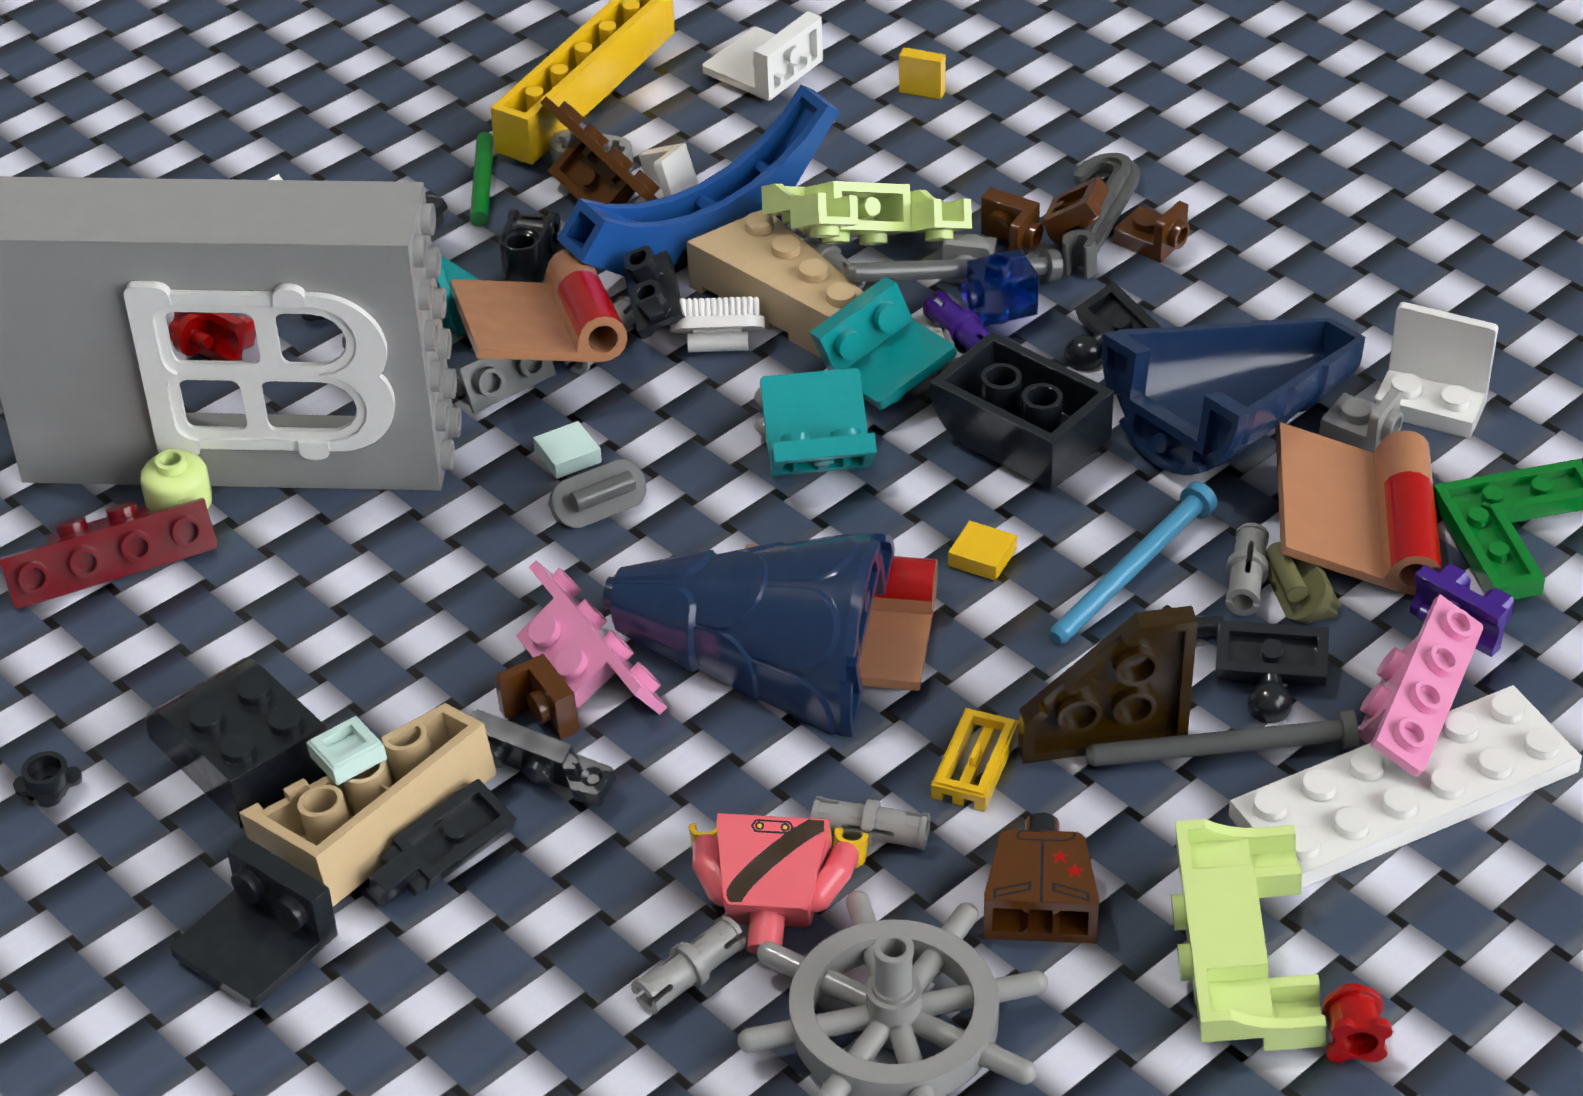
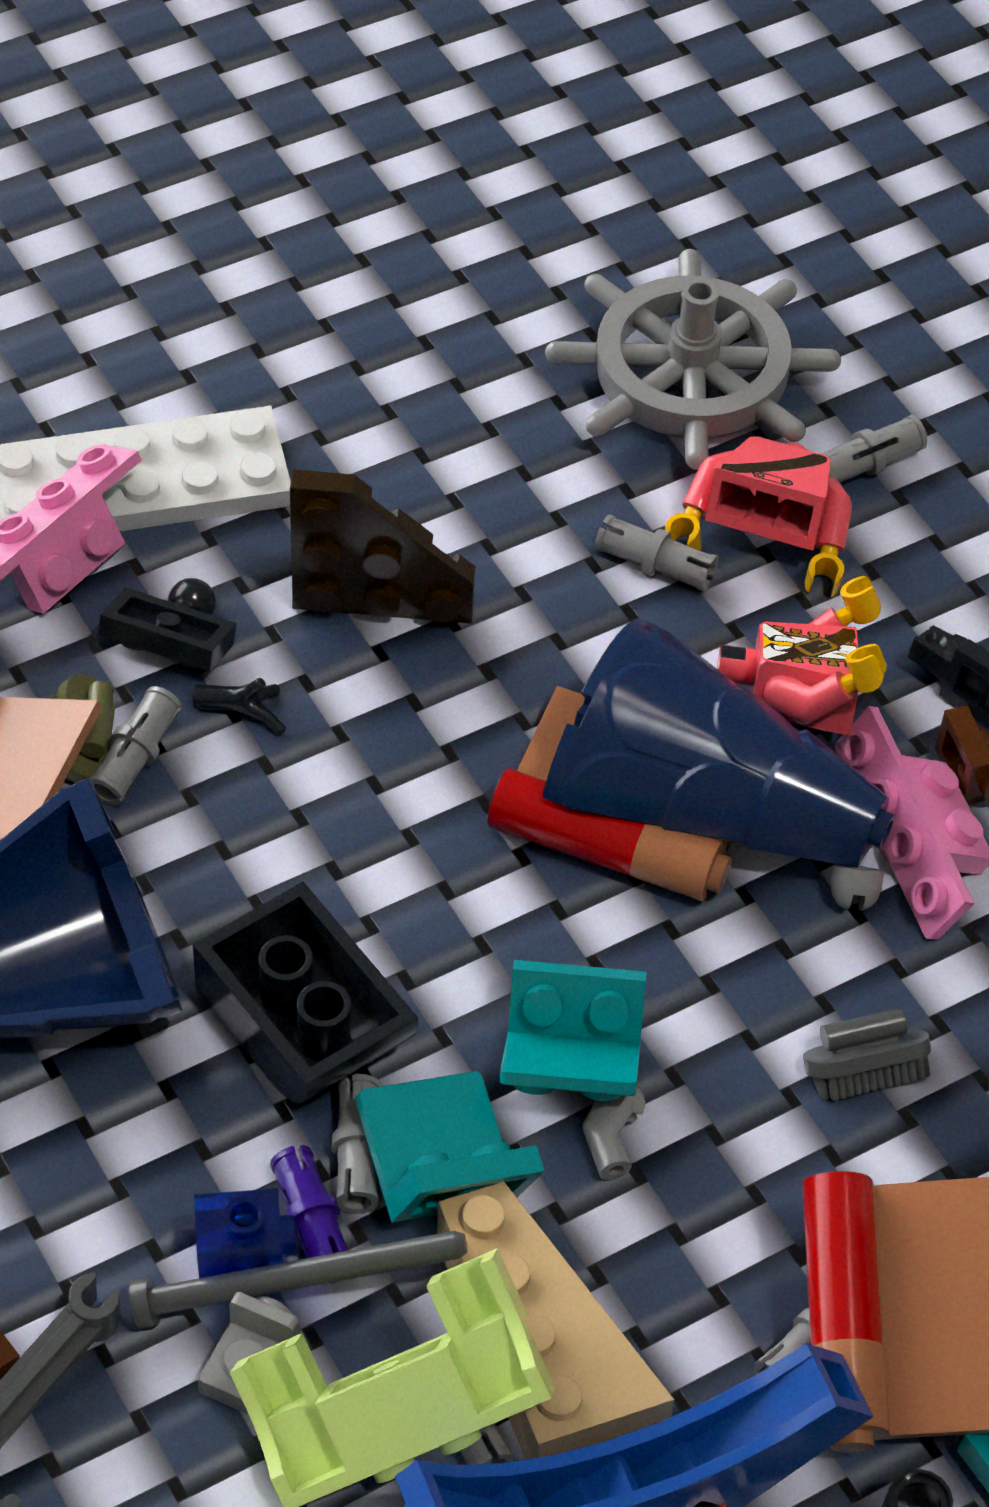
camera: 170 degrees left, 10 degrees up
light aqua tile [533,421,602,479] -> none
black hips [622,245,686,340] -> none
white piece [670,296,765,353] -> none
yellow tile [931,708,1019,812] -> none
yellow tile [948,520,1017,581] -> none
reddish brown bracket [981,187,1043,258] -> none
reddish brown torso [983,812,1099,943] -> none
reddish brown bracket [1042,176,1109,251] -> none
dark azure bar [1049,481,1218,644] -> none
black plate [1064,281,1162,371] -> none
dark grey bar [1085,710,1359,767] -> none
yellowish green bracket [1171,819,1326,1051] -> none
red brick [1322,983,1393,1063] -> none
none -> torso [717,576,887,735]

